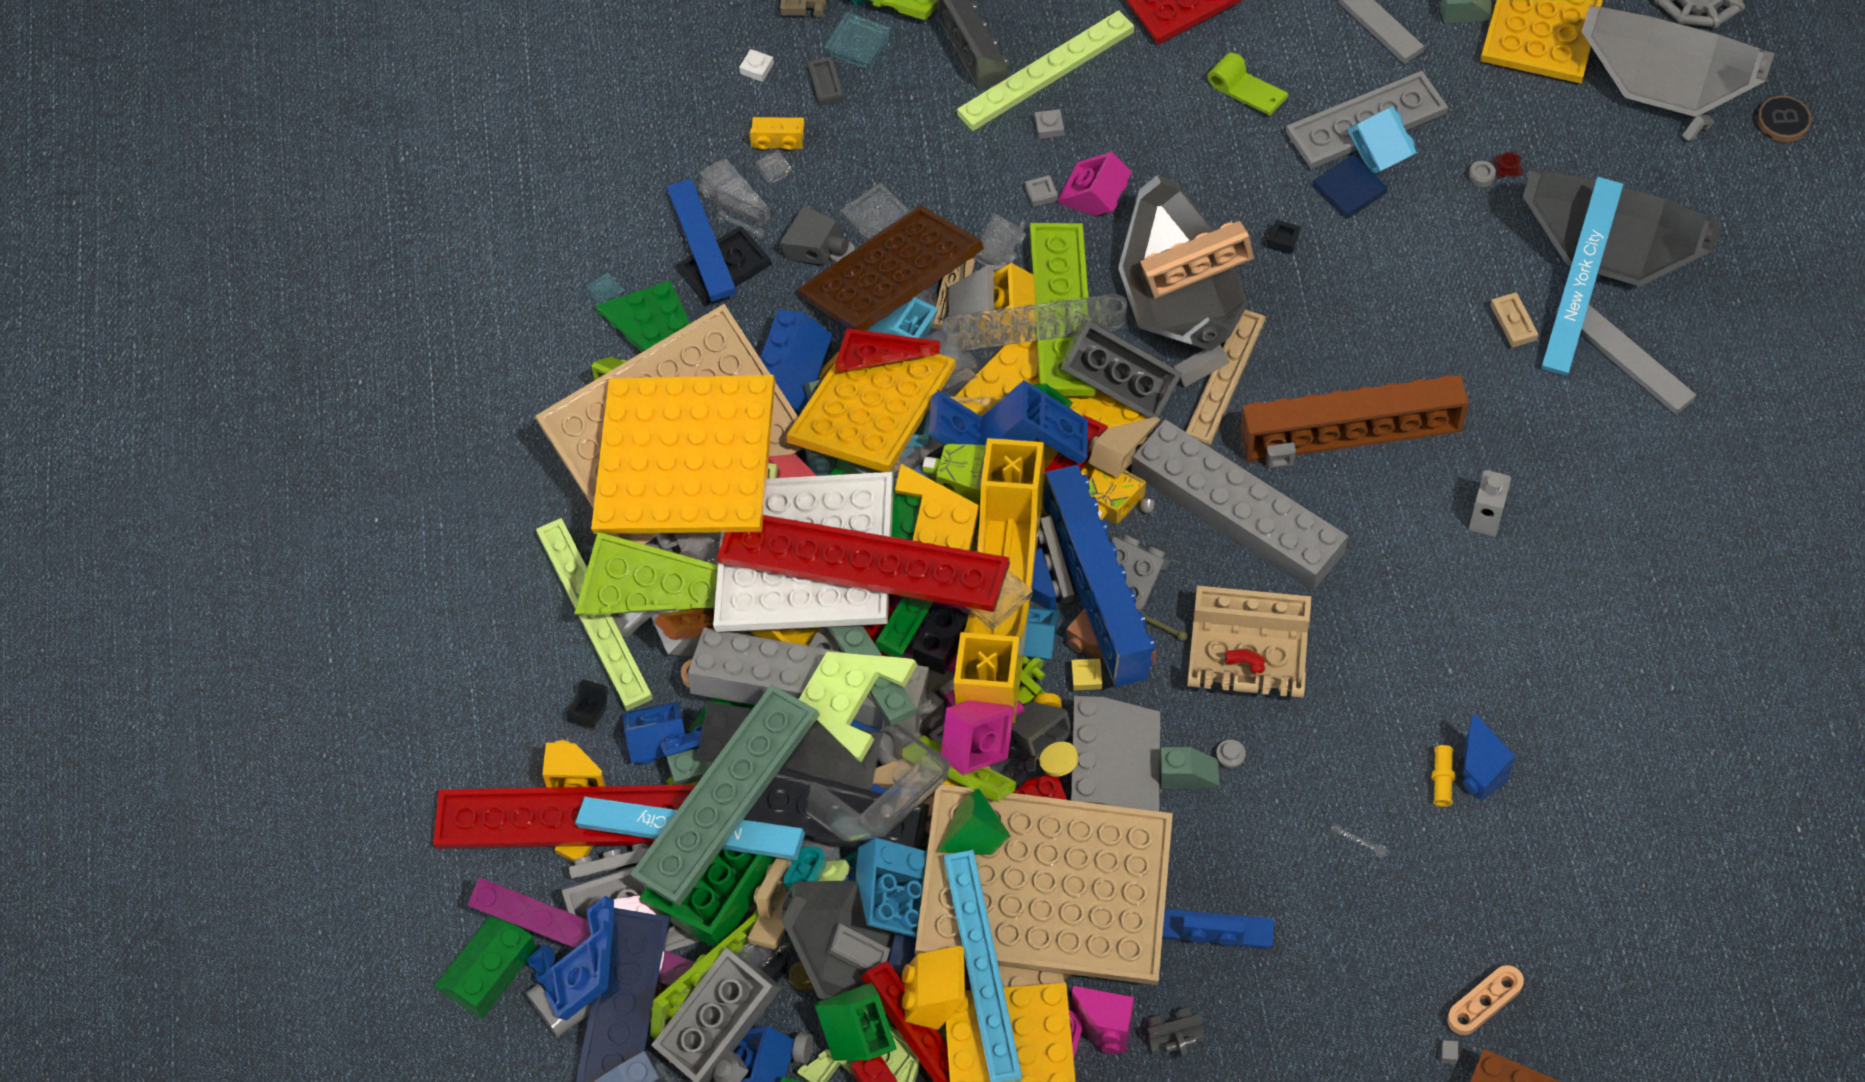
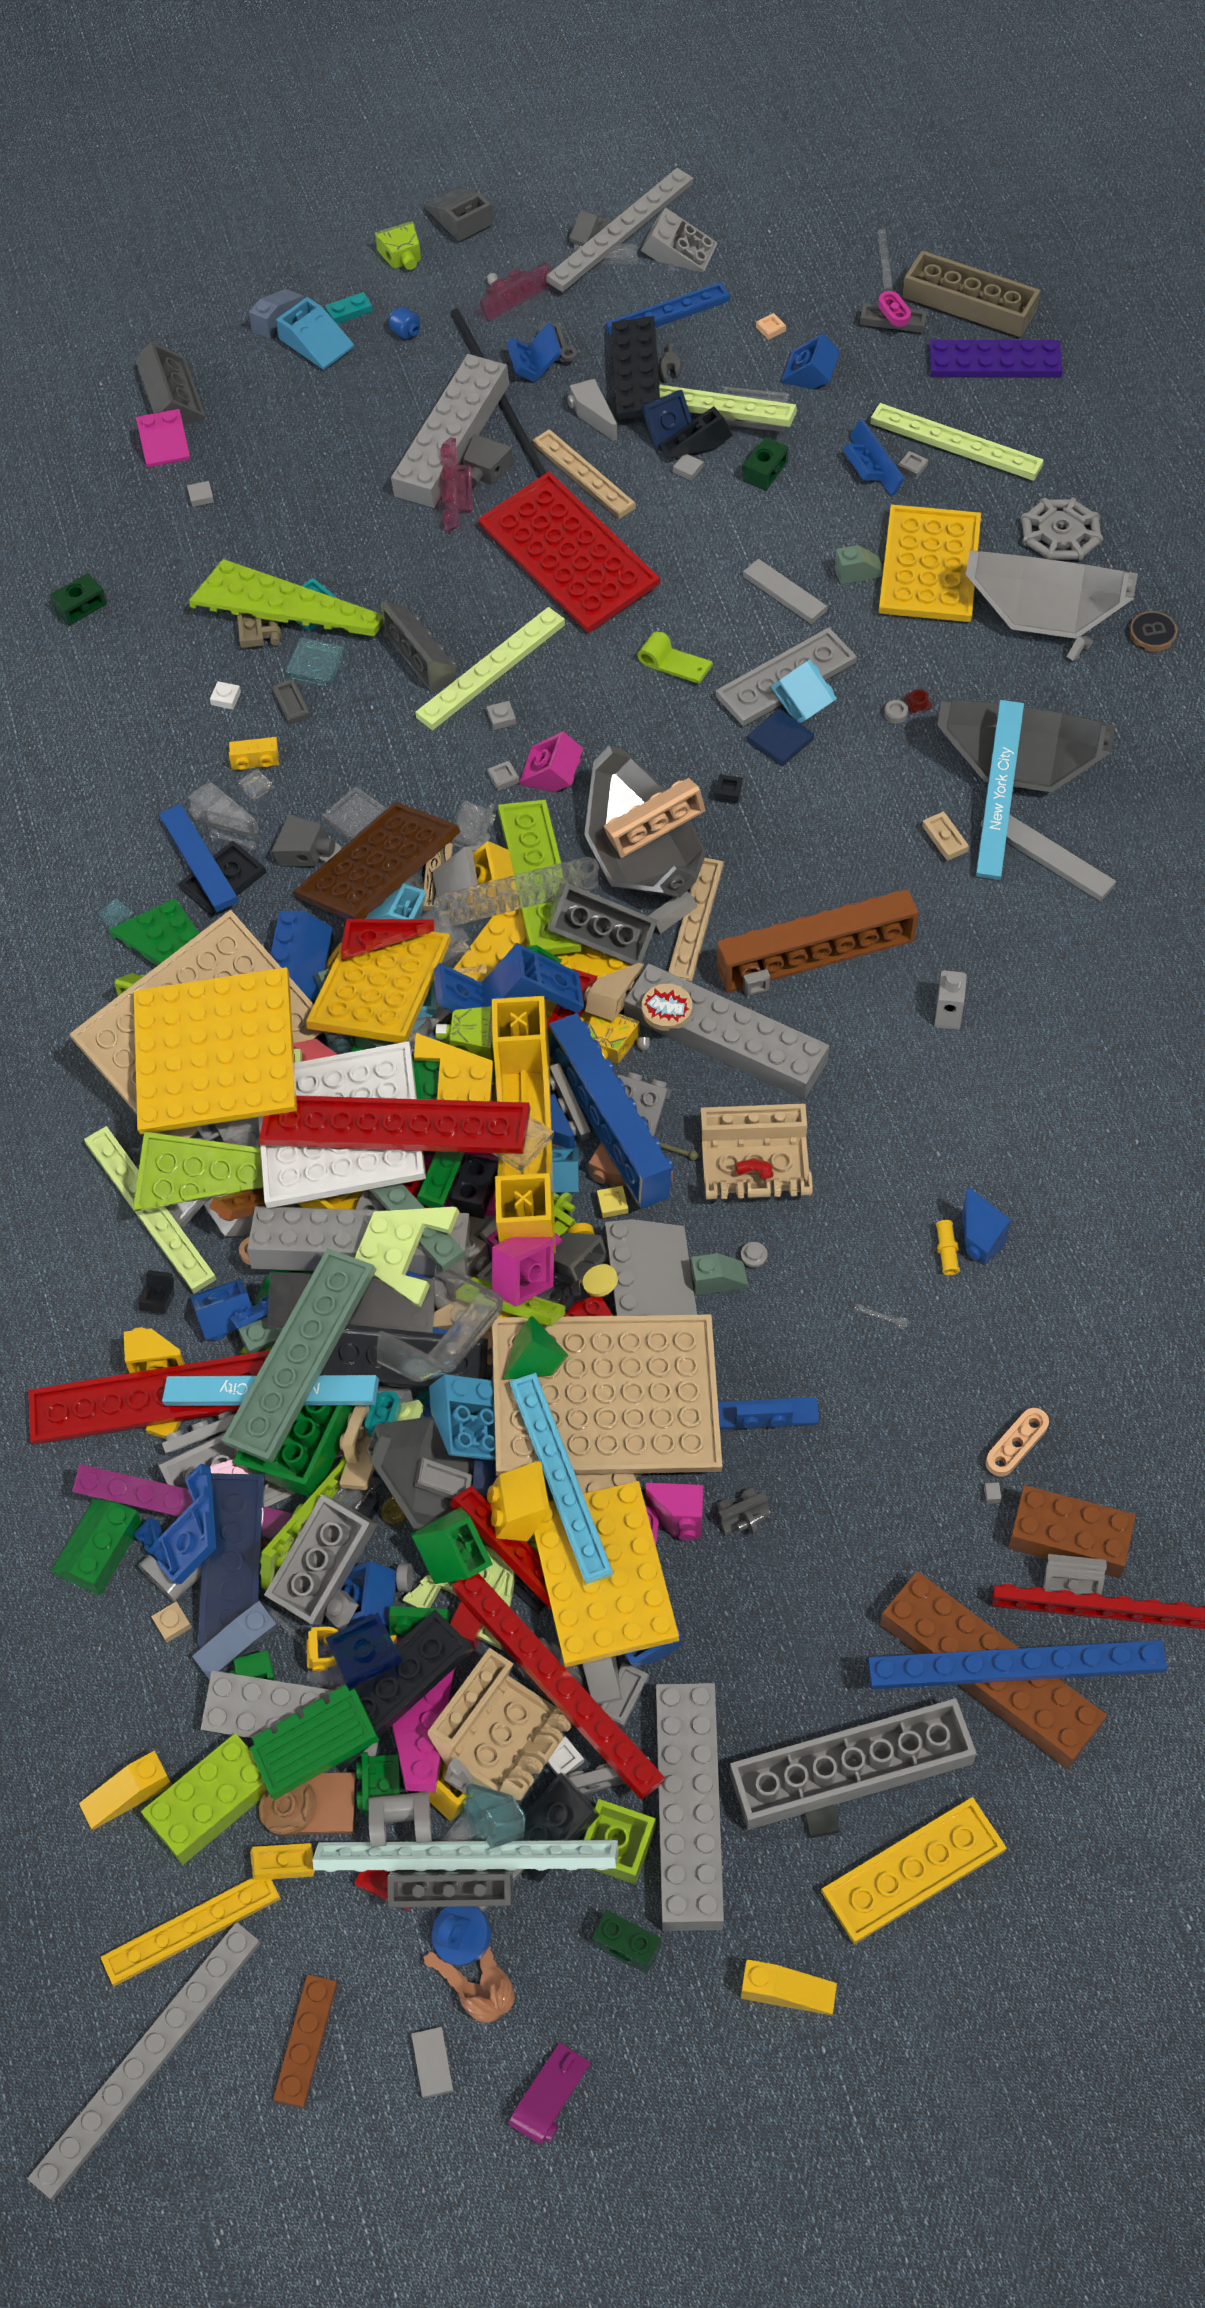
camera: 10 degrees left, 0 degrees up
none -> tan plate [151,1602,192,1643]
none -> tile [642,984,692,1031]

